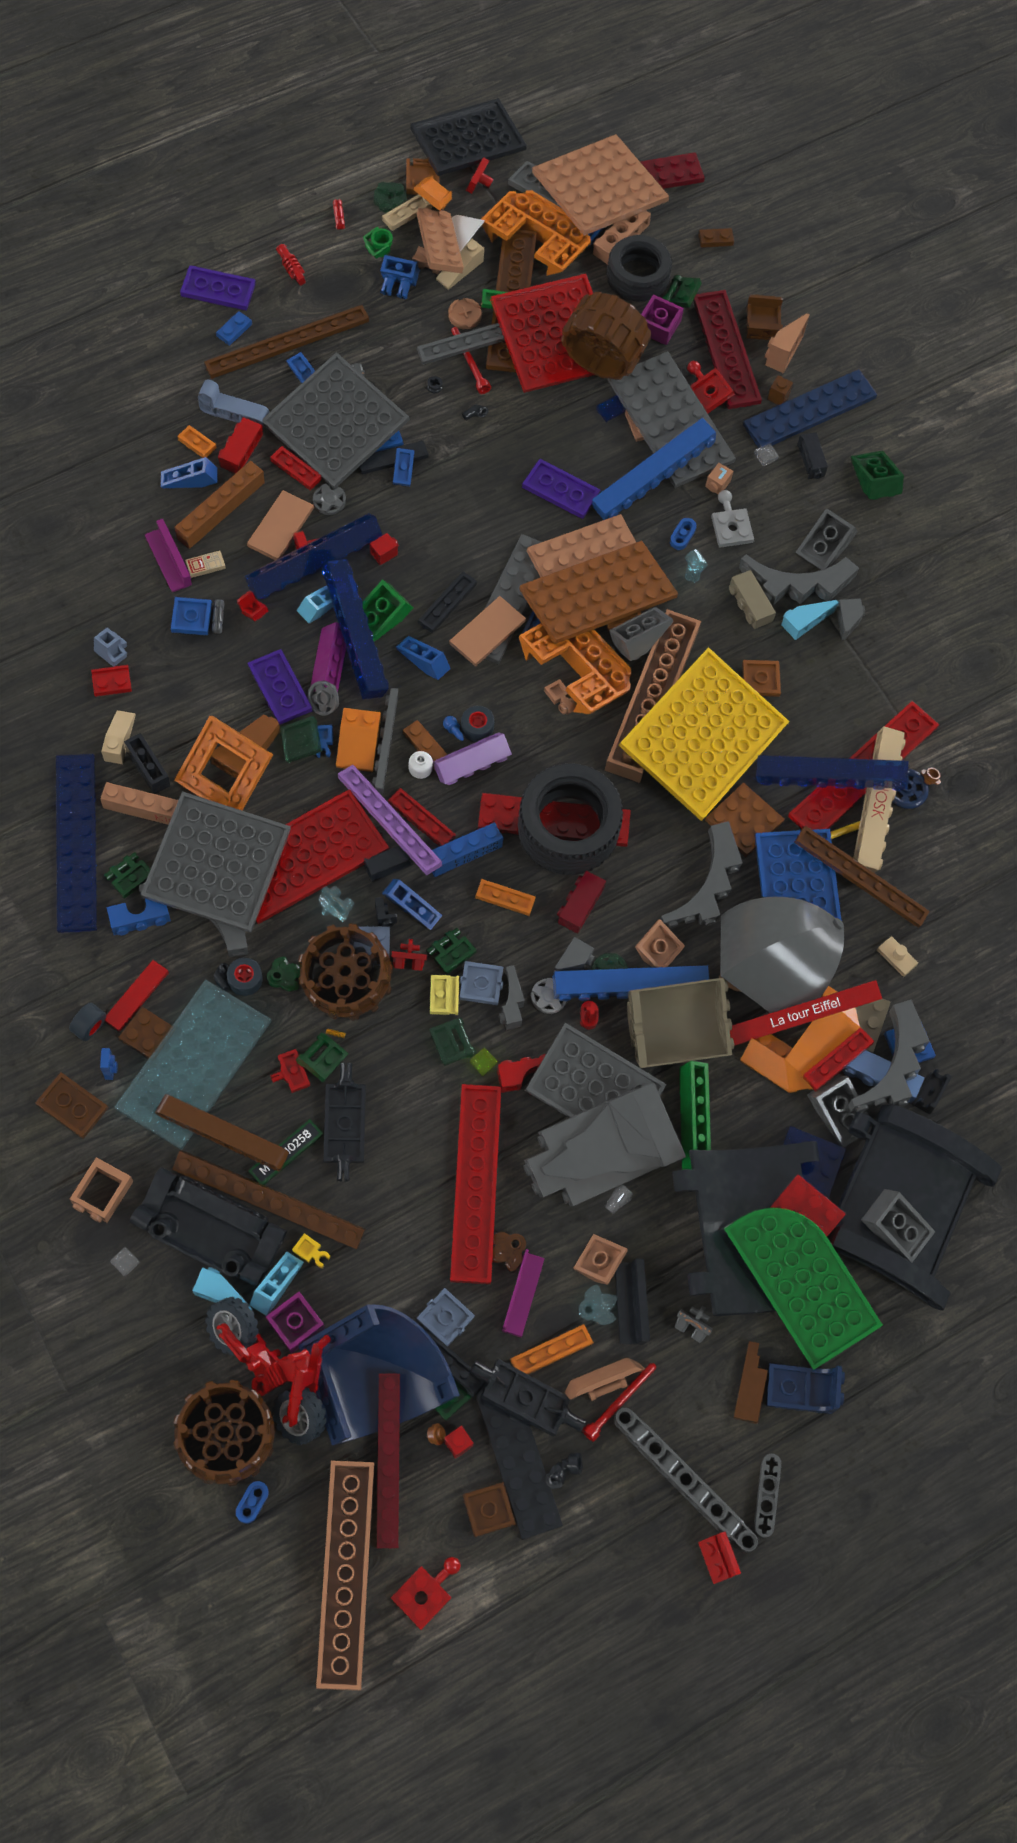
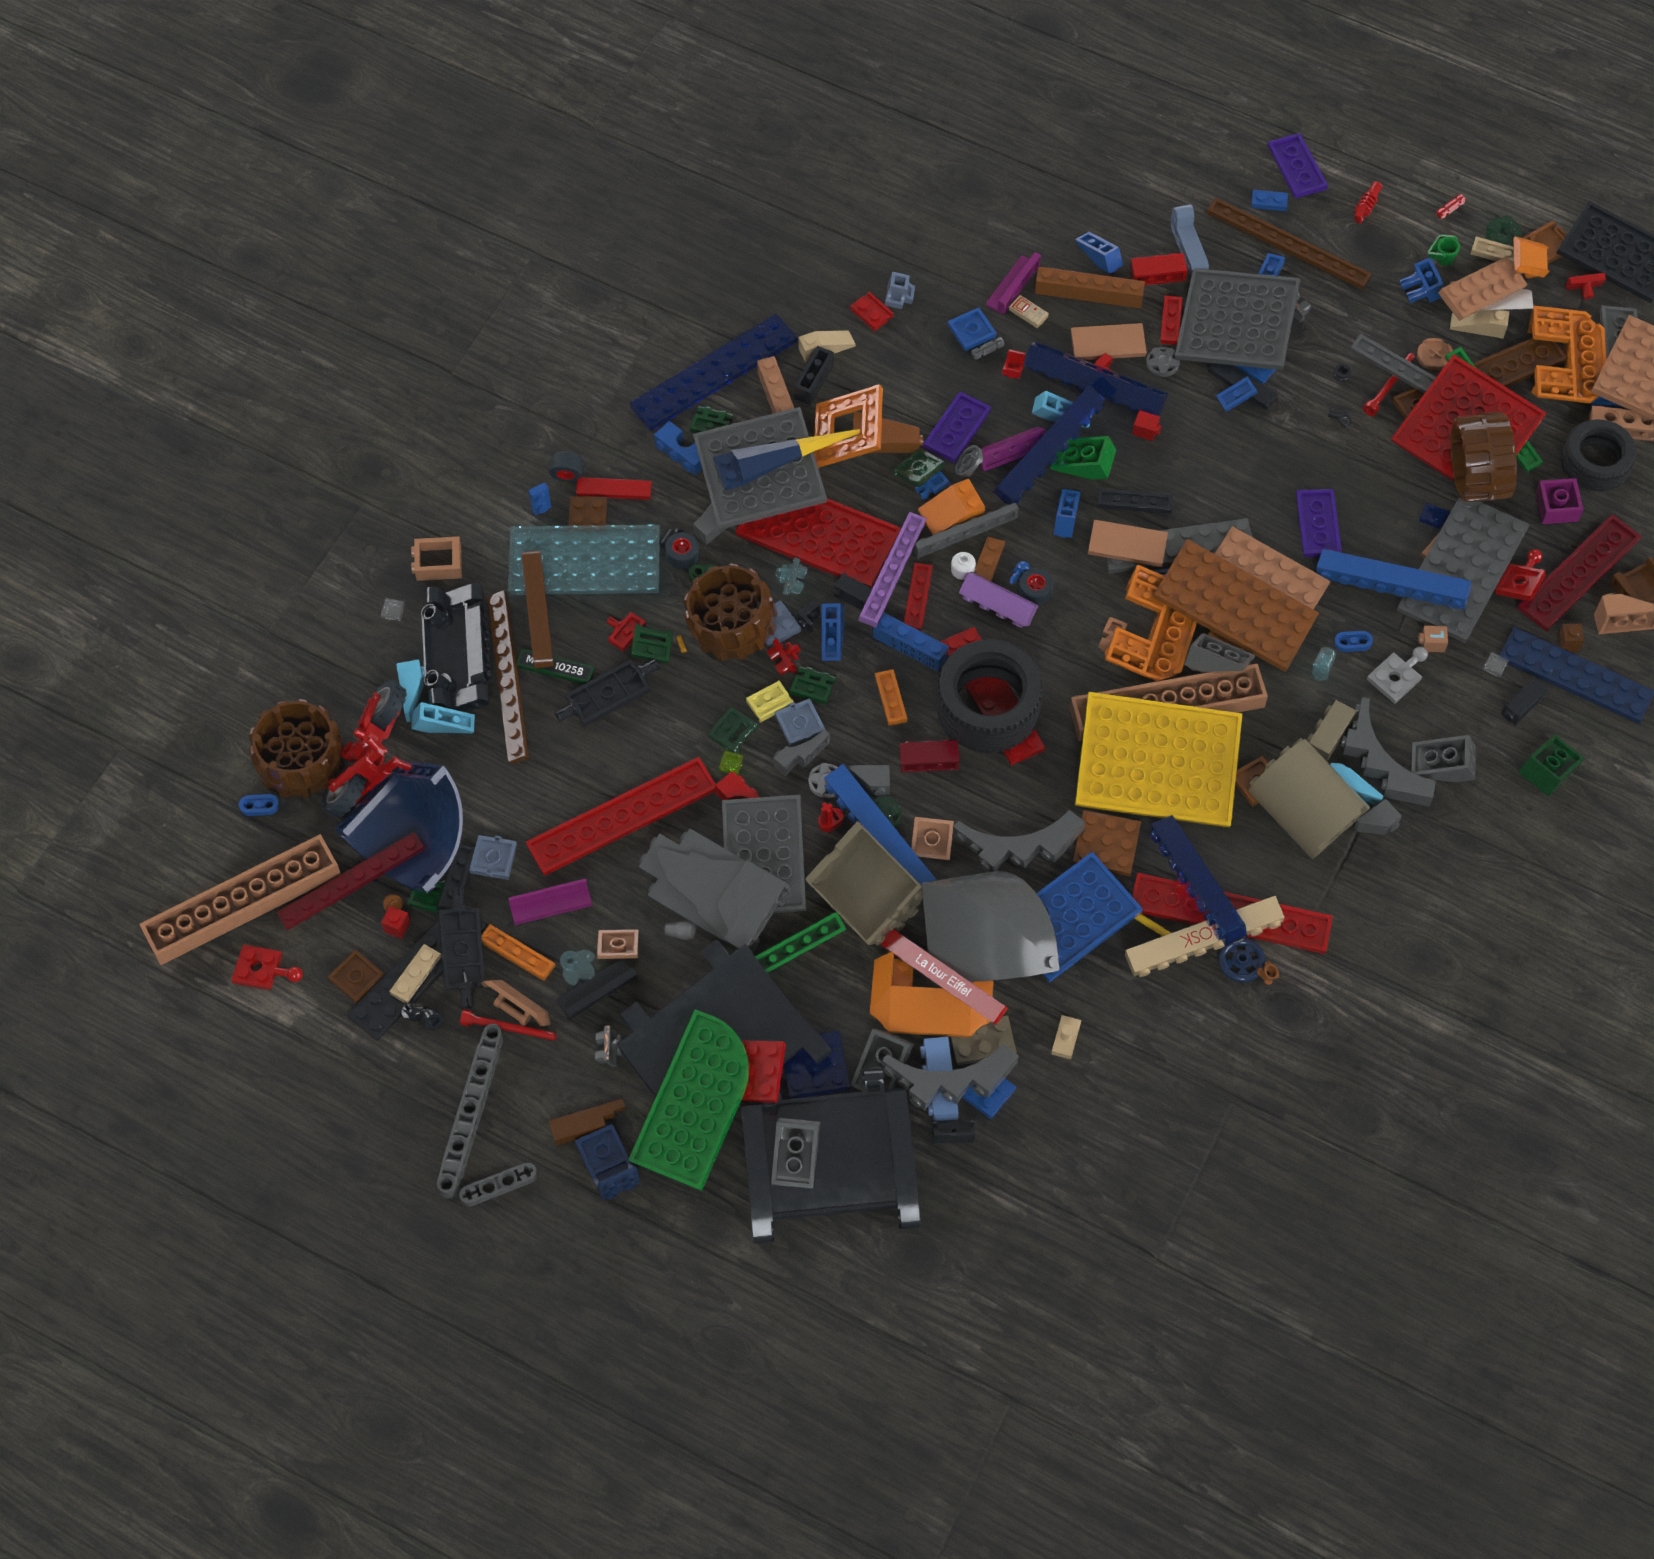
camera: 65 degrees right, 5 degrees down
reddish brown plate [35,1072,108,1139] -> none
orange plate [178,425,216,458] -> none
magenta brick [266,1292,325,1354] -> none
yellow plate [292,1233,330,1268] -> none
reddish brown plate [492,1232,526,1272] -> none
dark green plate [662,275,702,308] -> none
red plate [698,1531,741,1584] -> none
reddish brown plate [794,826,930,928] -> none
red plate [802,1027,874,1091] -> none
none -> tan plate [389,944,441,1003]
none -> dark blue plate [713,429,860,490]
none -> dark tan cylinder [1248,738,1370,860]

